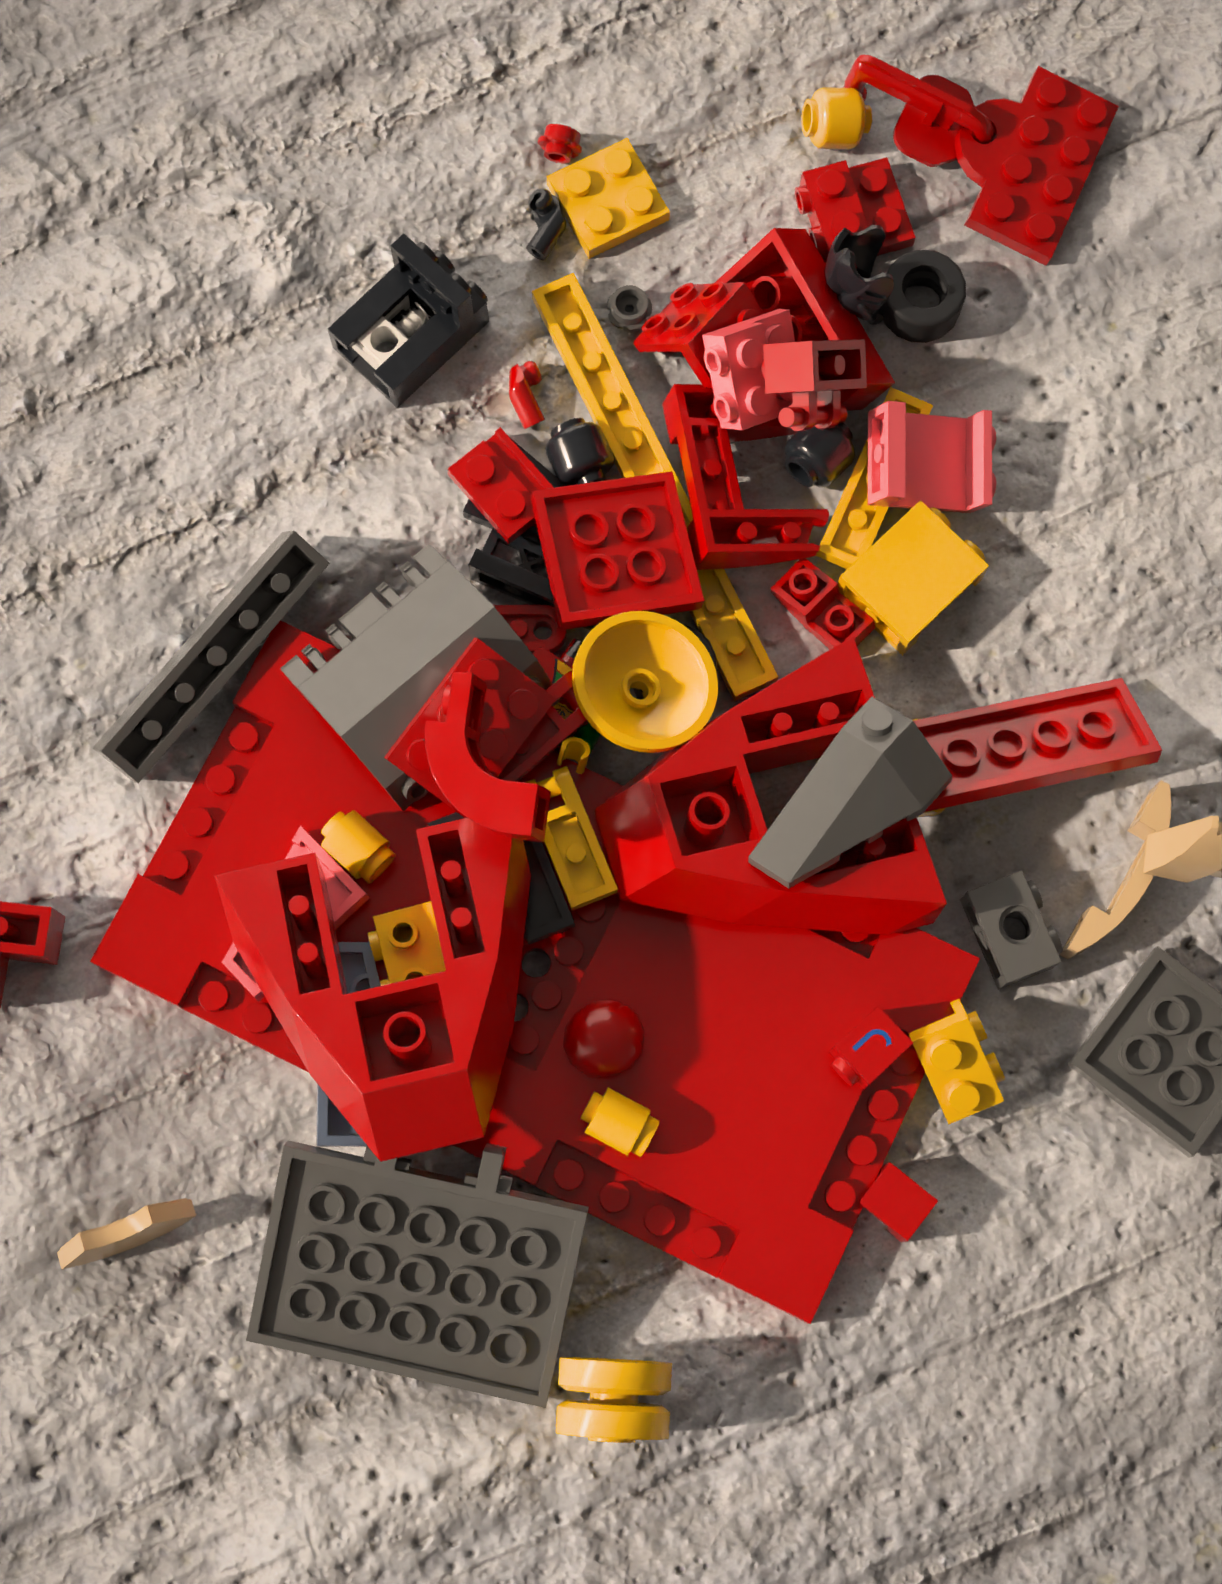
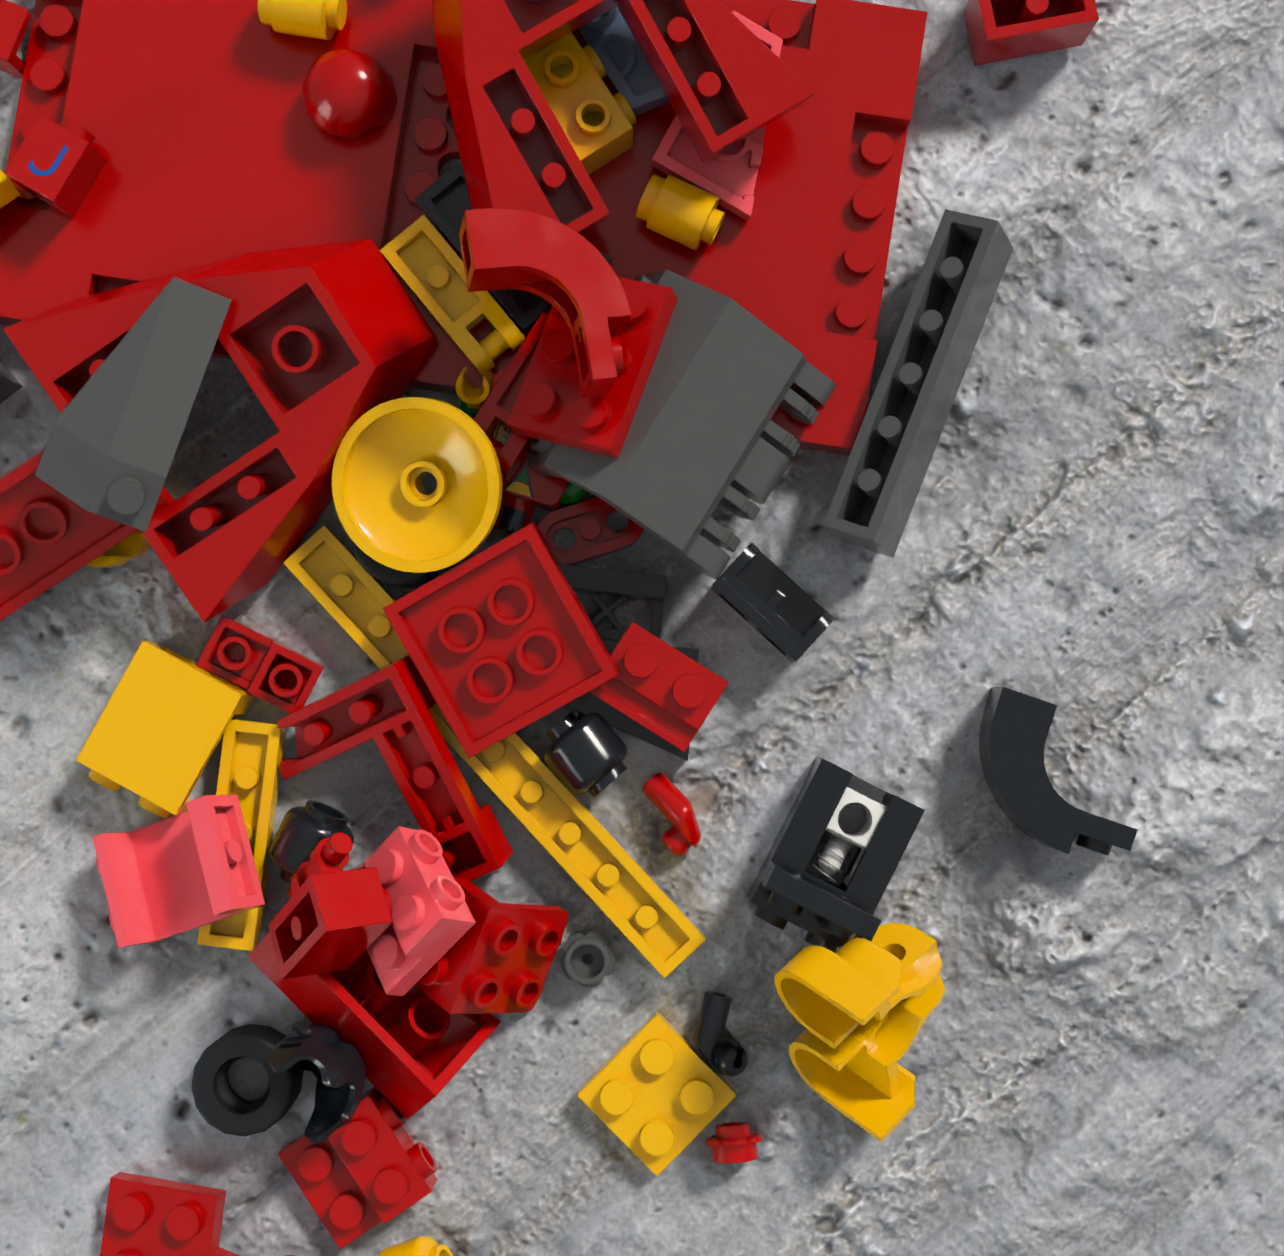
camera: 165 degrees right, 10 degrees up
none -> black hinge [710,543,834,663]
none -> yellow piece [774,923,945,1142]
none -> black arch [979,687,1138,856]

